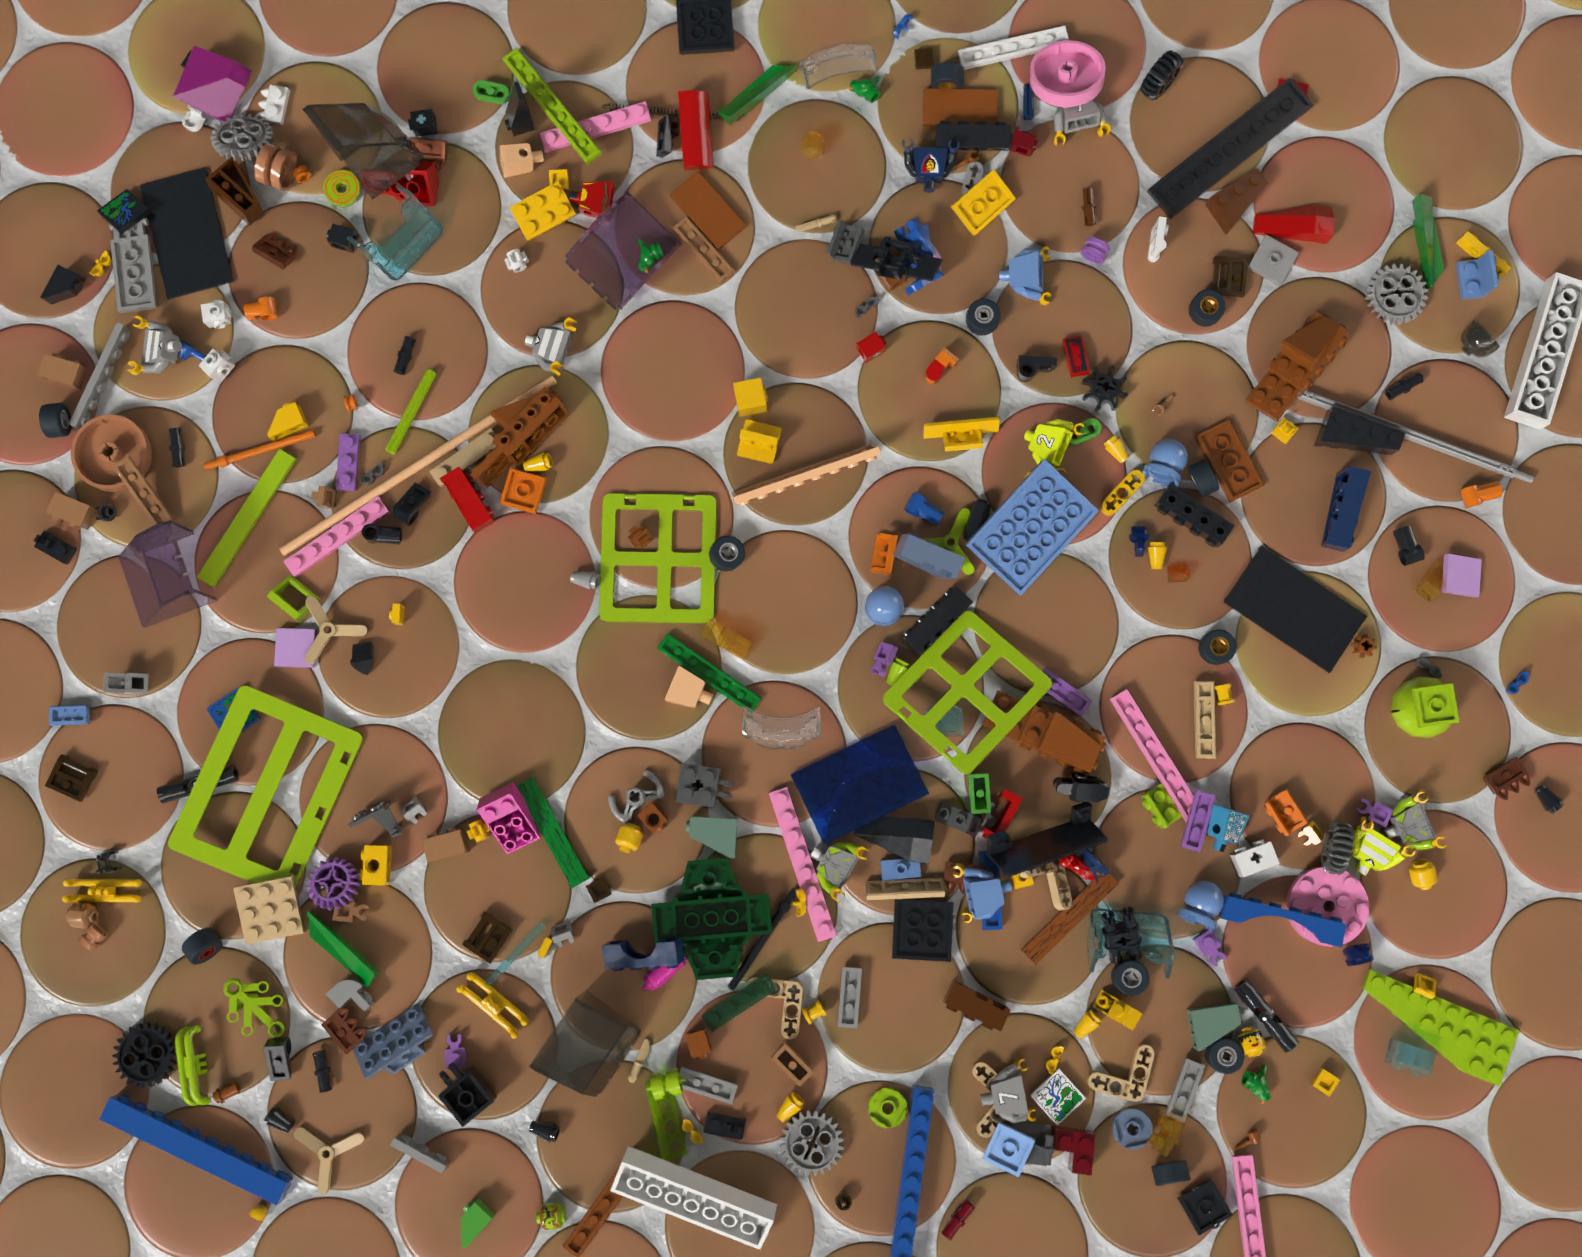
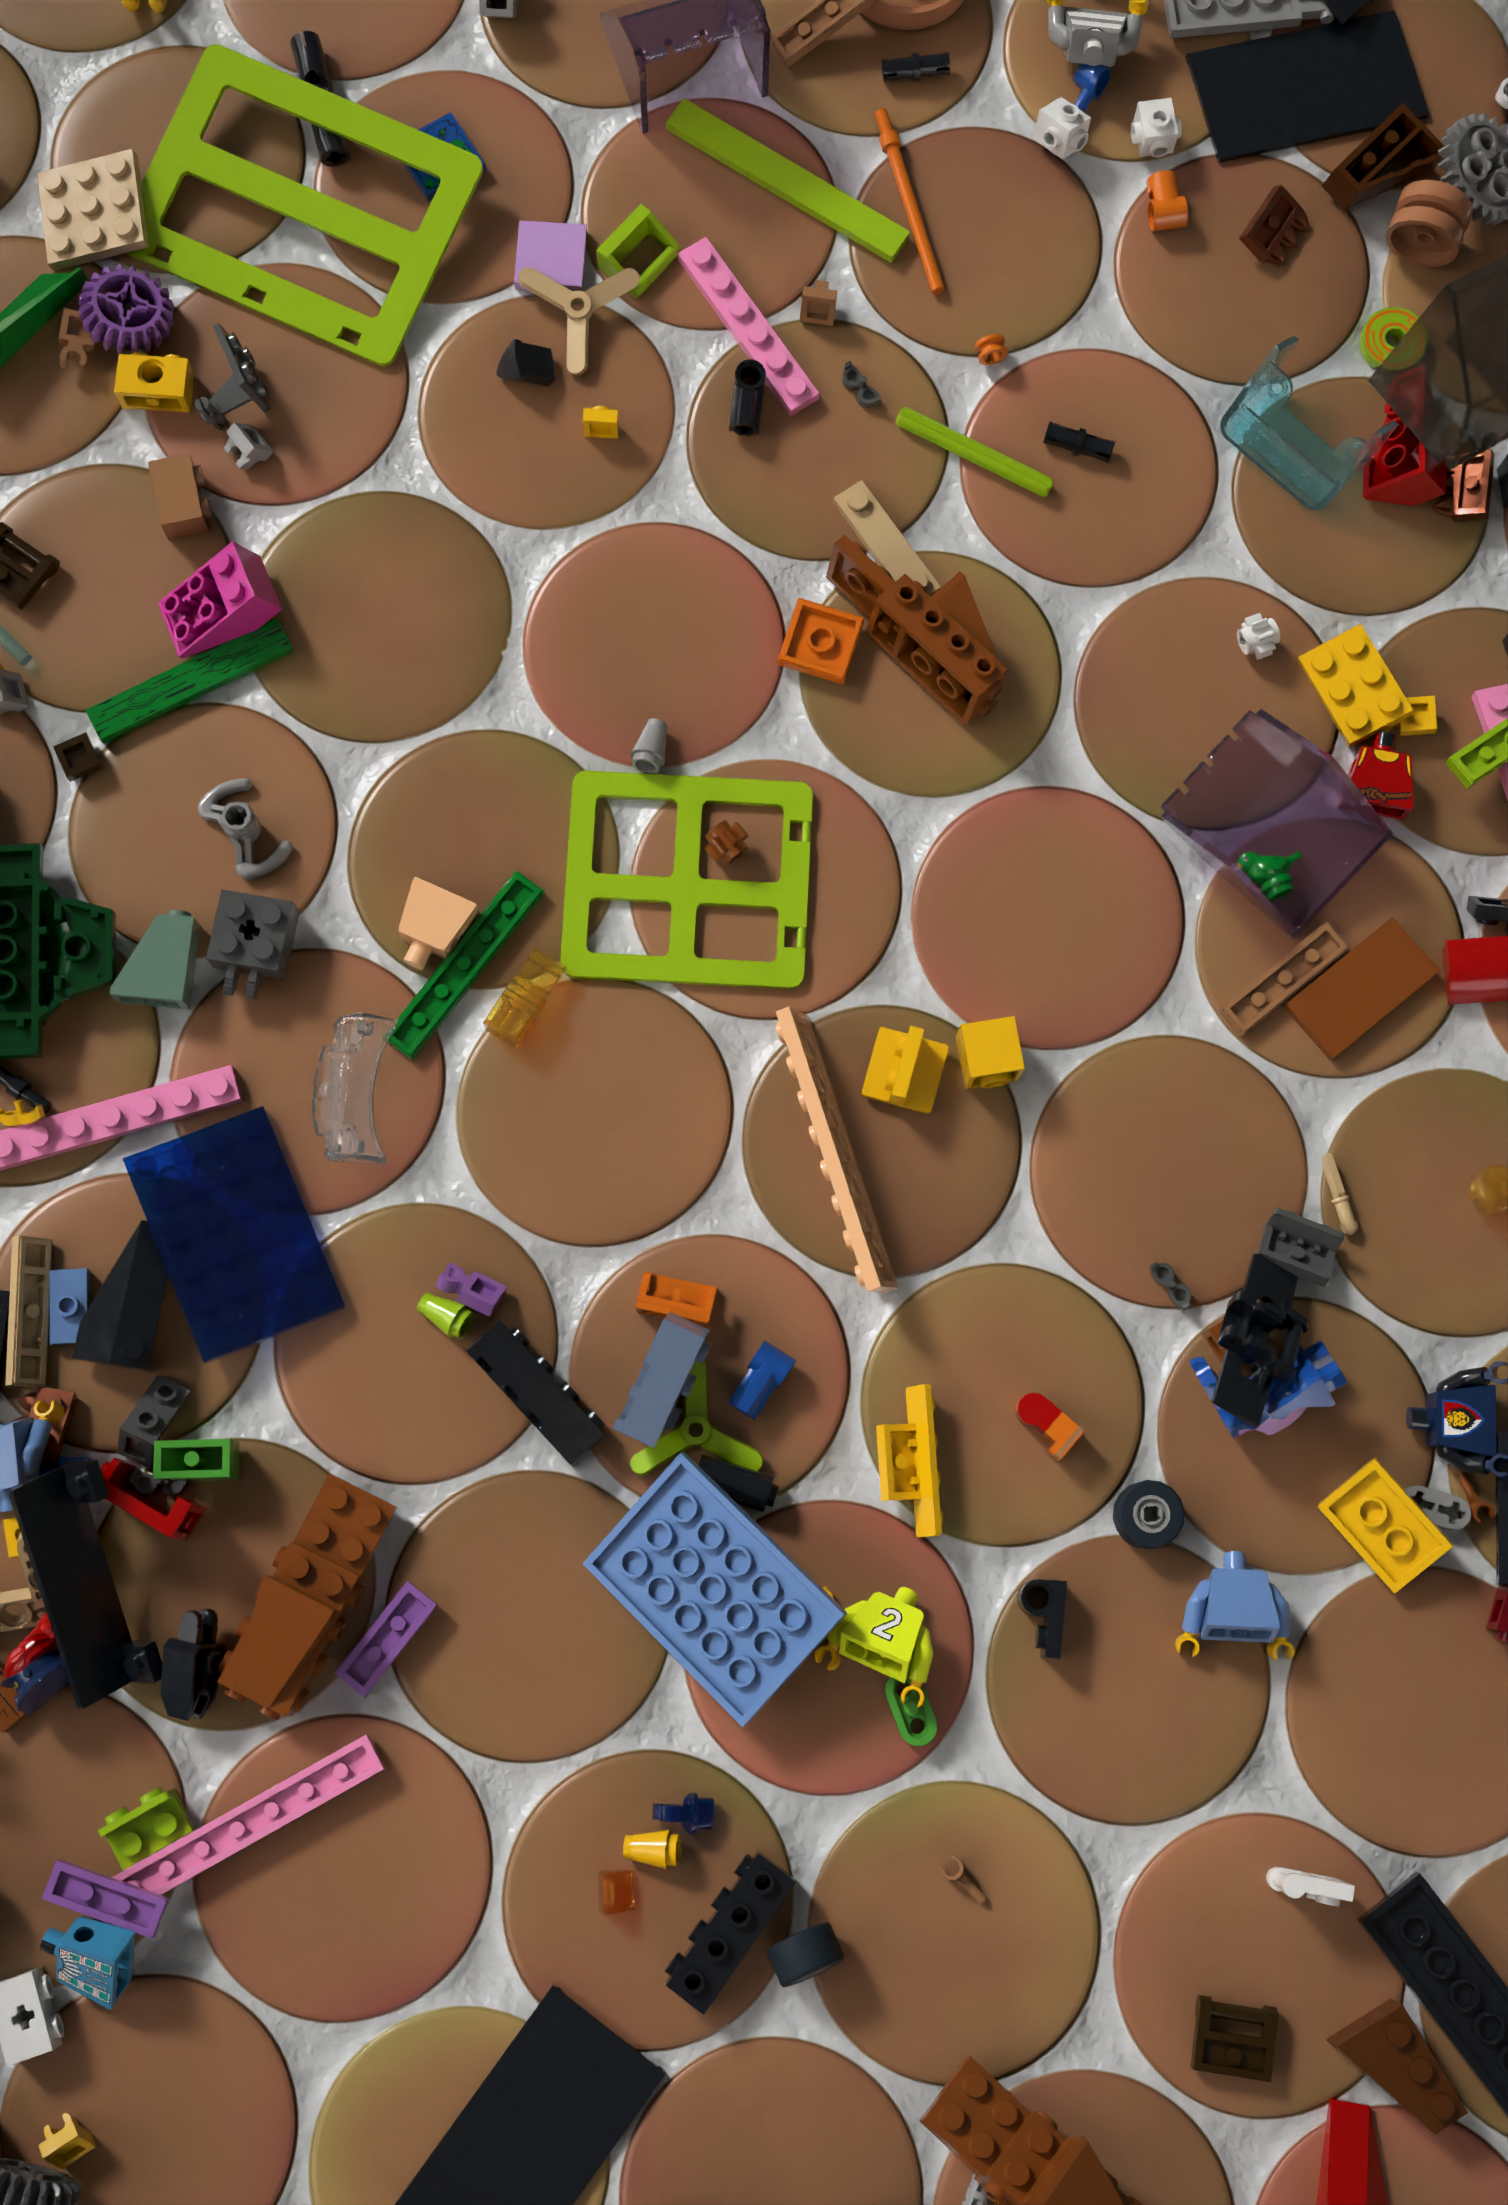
camera: 85 degrees right, 5 degrees down
black wheel [182,928,222,965] -> none
yellow slope [267,402,309,442] -> none
light nougat piece [279,376,557,556] -> none
orange bush [292,165,312,183] -> none
black brick [326,224,359,253] -> none
medium lavender plate [336,434,361,491] -> none
black plate [392,482,431,526] -> none
red wedge [439,467,495,533] -> none
yellow gear [466,819,491,843] -> none
light nougat torso [500,143,544,178] -> none
yellow cone [523,452,553,472] -> none
torso [525,317,577,376] -> none
yellow head [615,823,643,853] -> none
dark orange brick [637,802,669,833] -> none
black wheel [709,535,745,572] -> none
torso [810,842,870,902] -> none
red brick [856,331,887,363] -> none
medium blue tile [865,586,904,626] -> none
lime window [883,611,1052,774] -> none
clear light blue brick [924,706,964,736] -> none
slope [1062,336,1090,378] -> none
medium lavender wheel [1080,237,1110,264] -> none
black gear [1081,365,1128,412] -> none
reddish brown axle [1082,187,1097,226] -> none
yellow beam [1100,470,1145,516] -> none
yellow cone [1103,434,1130,463] -> none
medium blue tile [1142,439,1188,487] -> none
black wheel [1189,290,1226,327] -> none
tan plate [1193,681,1216,759] -> none
dark orange tile [1194,419,1265,503] -> none
black wheel [1198,629,1237,665] -> none
yellow bush [1214,683,1235,706] -> none
light grey plate [1247,235,1299,286] -> none
orange bracket [1264,788,1308,836] -> none
yellow tile [1270,417,1299,444] -> none

